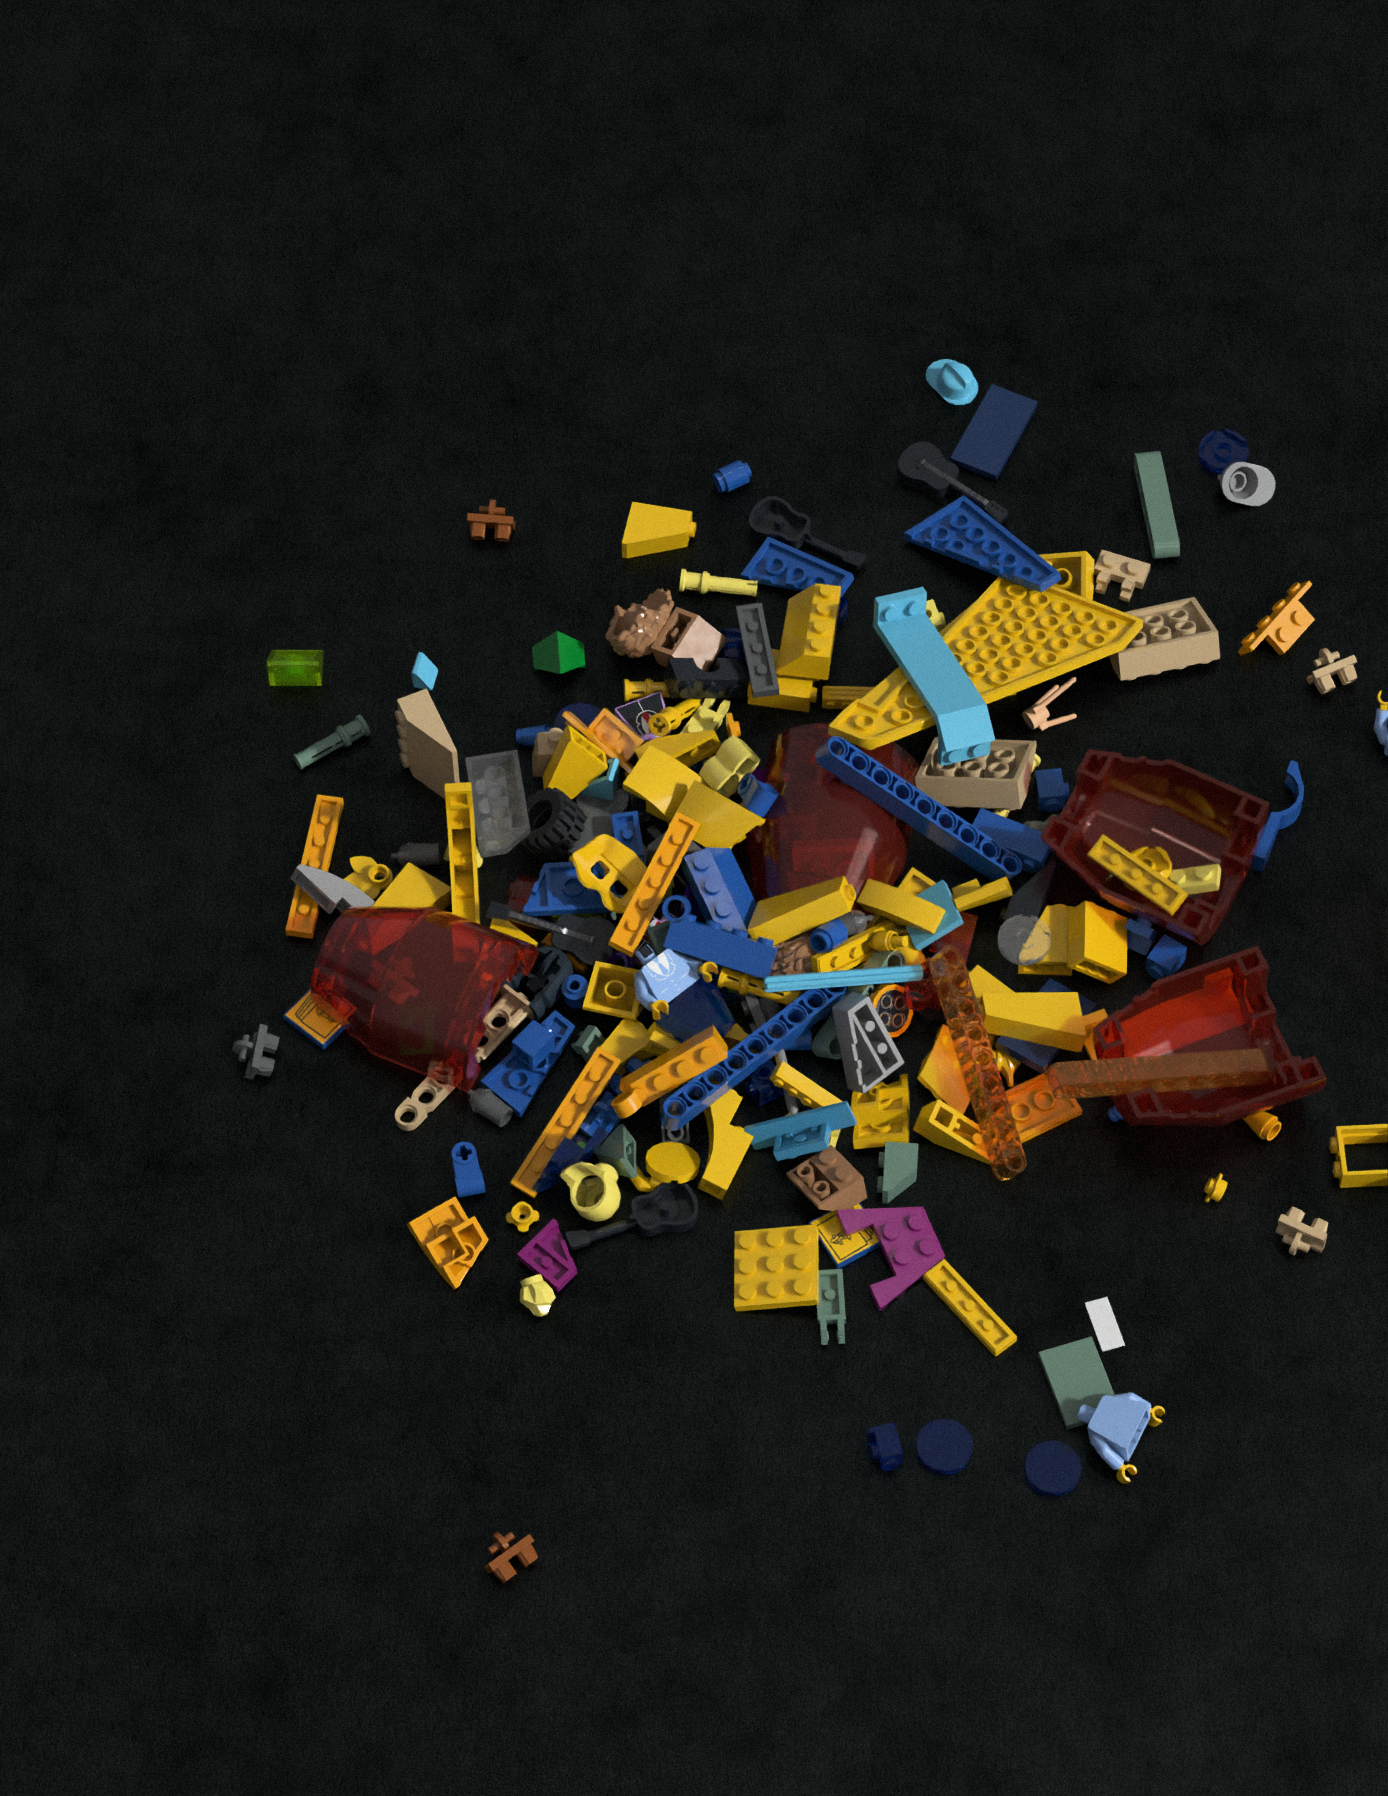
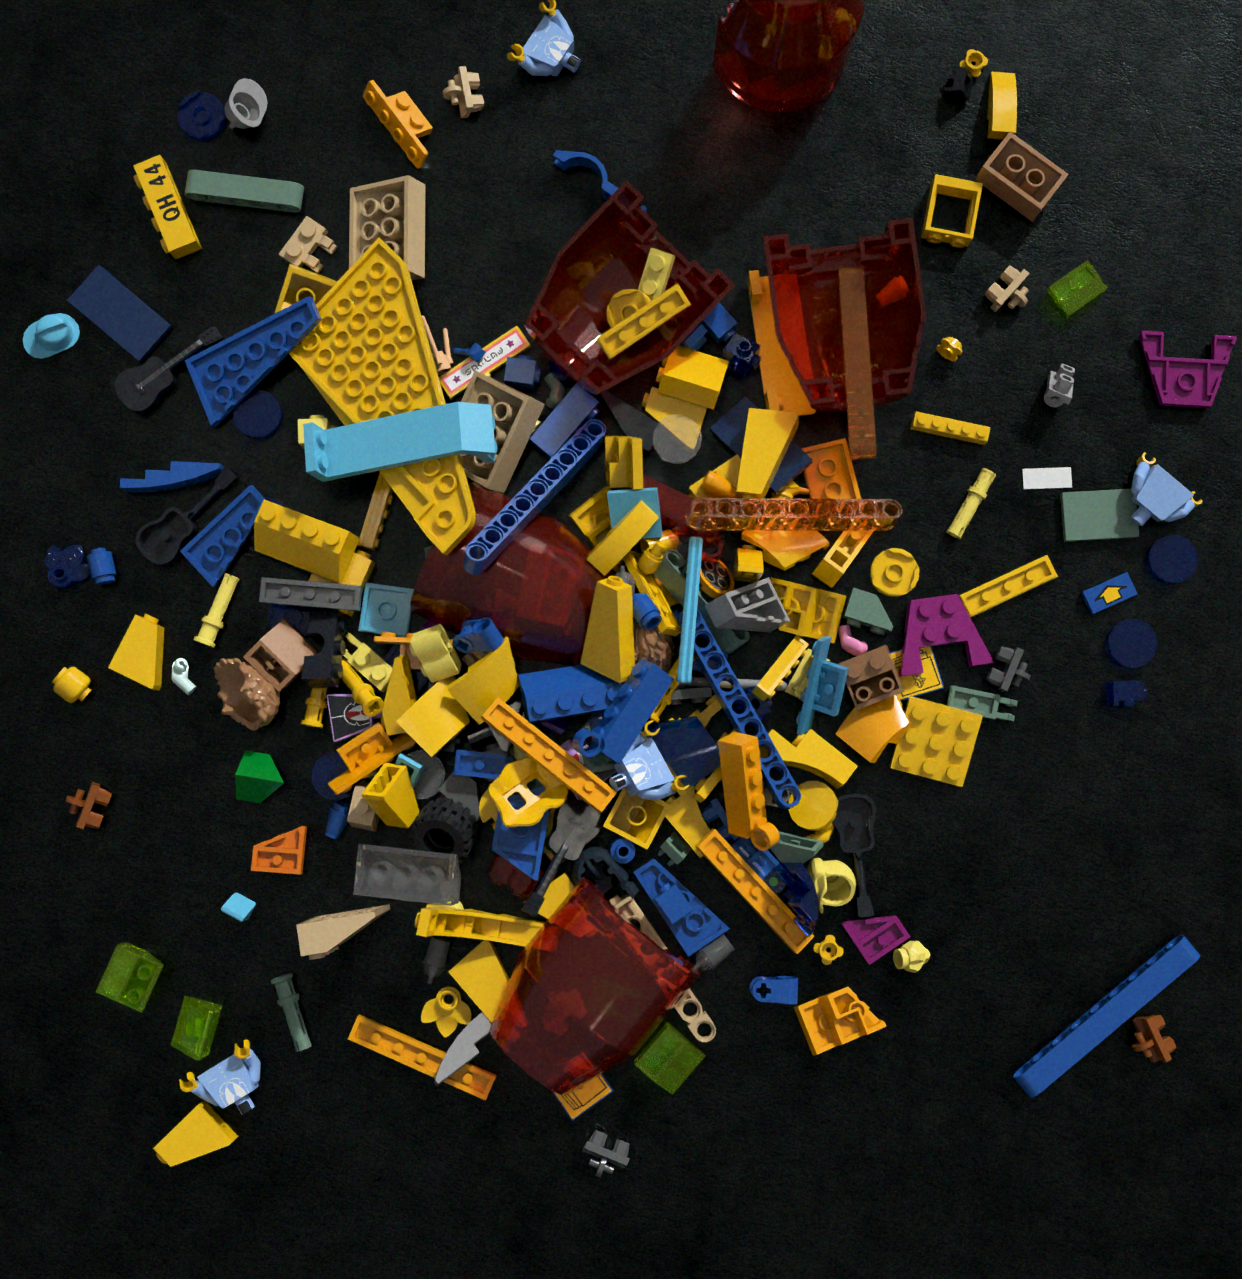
camera: 75 degrees left, 25 degrees up
none -> clear blue plate [45,545,90,588]
none -> yellow head [52,667,91,703]
none -> clear neon green slope [96,942,164,1013]
none -> blue slope [120,461,224,492]
none -> yellow brick [133,155,202,260]
none -> yellow slope [153,1100,239,1167]
none -> light aqua arm [171,658,197,695]
none -> light blue torso [179,1040,261,1115]
none -> clear blue tile [233,390,283,439]
none -> orange wing [251,826,307,875]
none -> medium azure tile [358,583,415,637]
none -> tile [438,326,531,400]
none -> blue hand [453,343,486,362]
none -> clear neon green slope [635,1022,706,1094]
none -> light orange cone [700,470,737,502]
none -> clear blue brick [722,333,761,377]
none -> yellow slope [733,545,764,583]
none -> light orange slope [835,695,911,763]
none -> bright pink arm [838,625,868,656]
none -> yellow tile [870,548,919,597]
none -> yellow piece [910,411,990,445]
none -> light yellow pin [946,468,996,539]
none -> dark grey hips [986,646,1031,692]
none -> blue beam [1013,935,1200,1098]
none -> light grey hips [1044,363,1075,407]
none -> clear neon green plate [1047,260,1108,318]
none -> blue tile [1081,572,1137,615]
none -> magenta wing [1139,331,1237,408]

